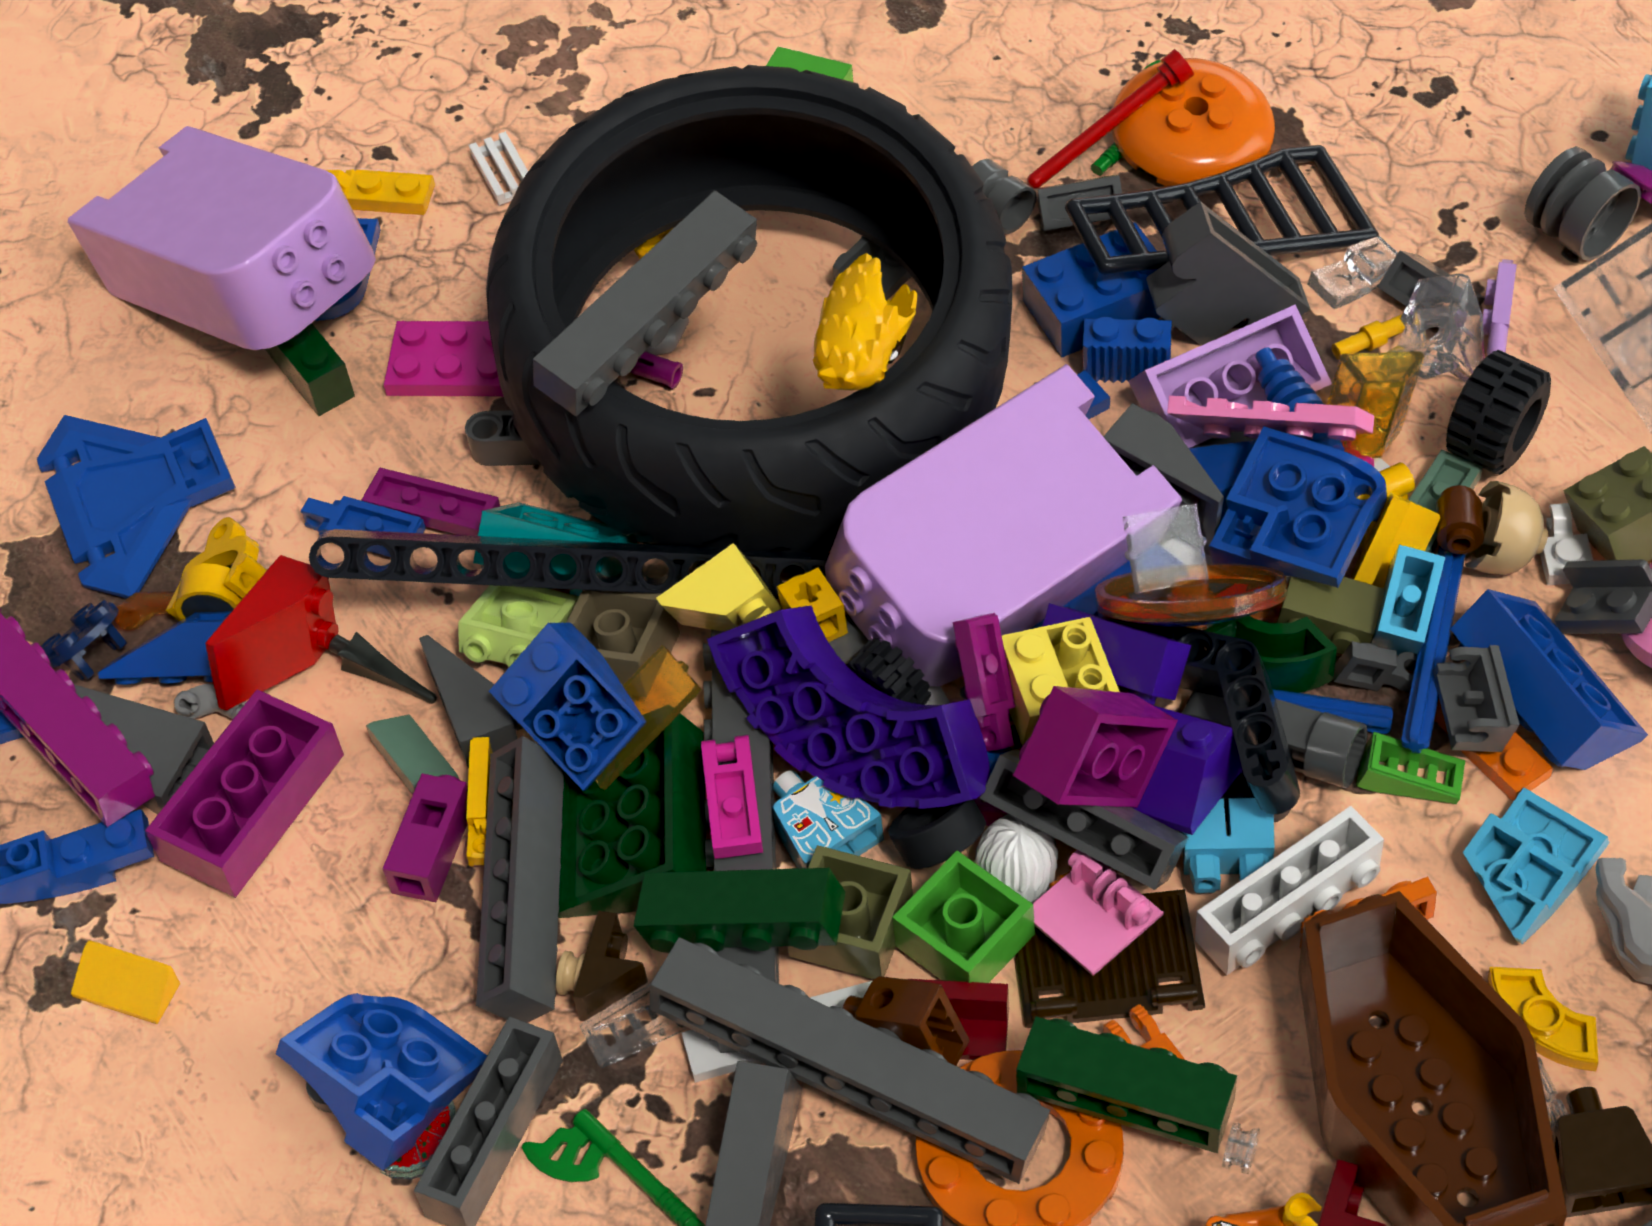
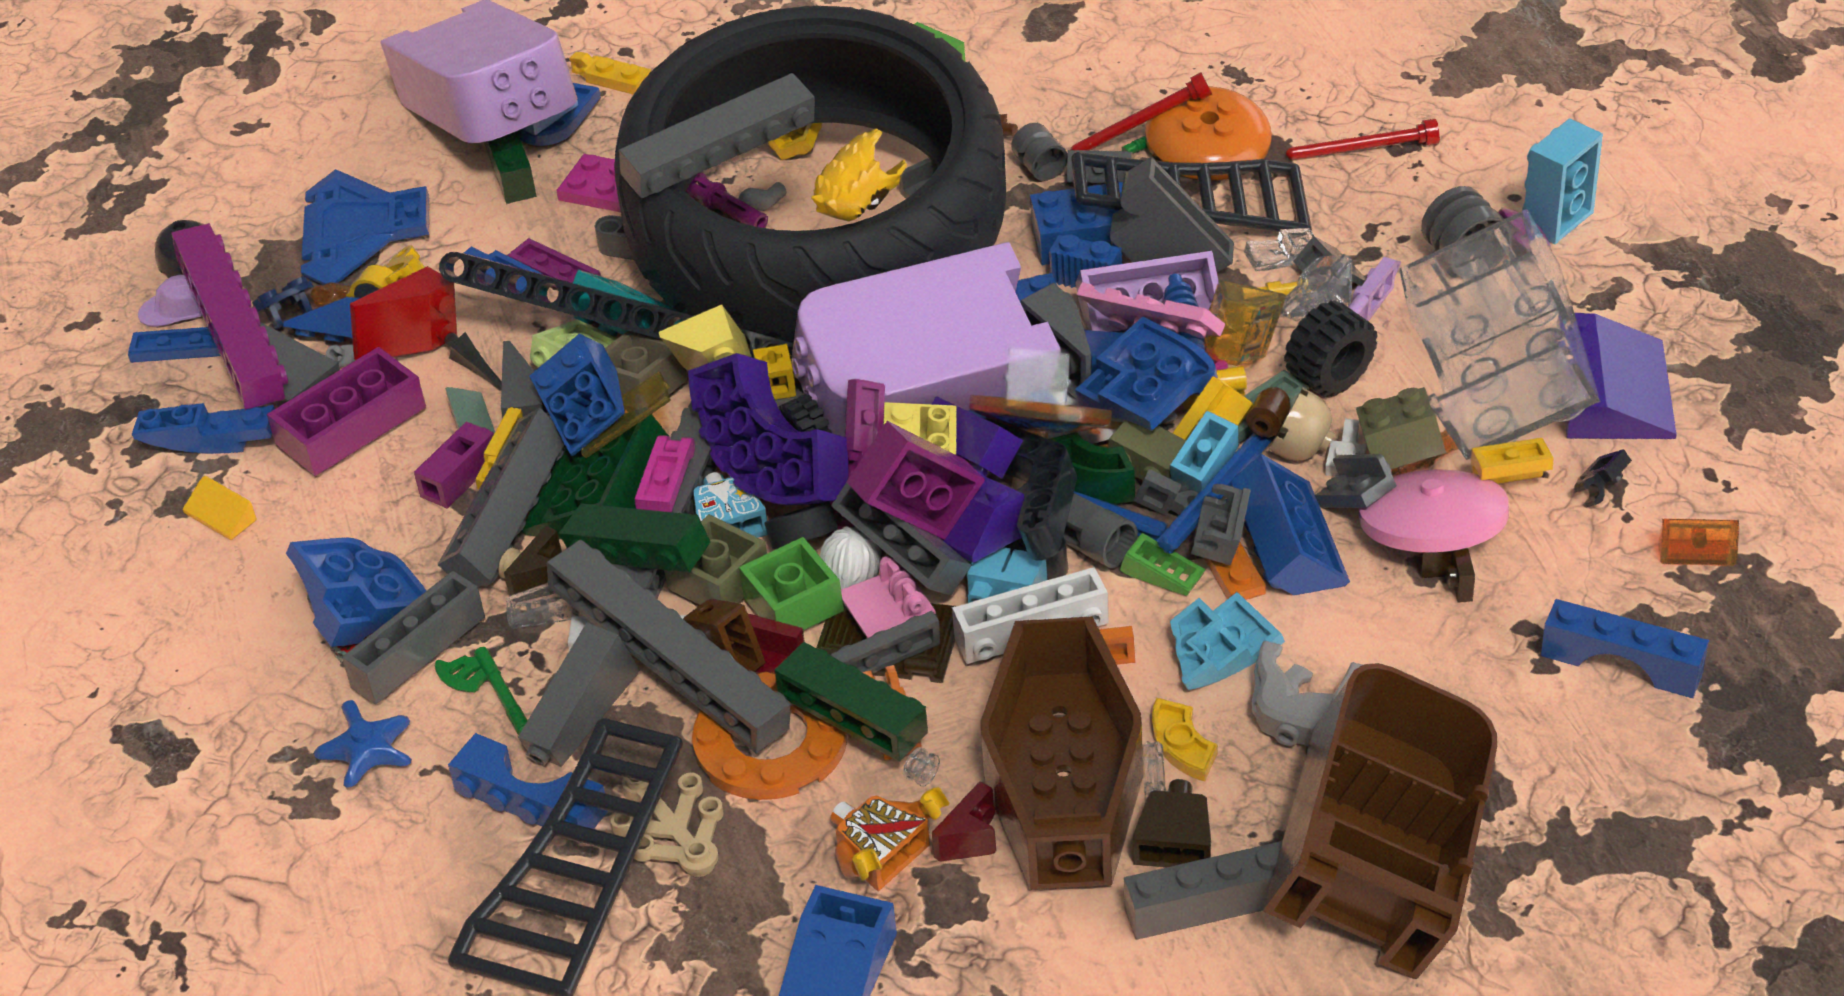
camera: 15 degrees right, 10 degrees down
none -> dark grey plate [831,611,940,674]
none -> red piece [1286,119,1440,160]

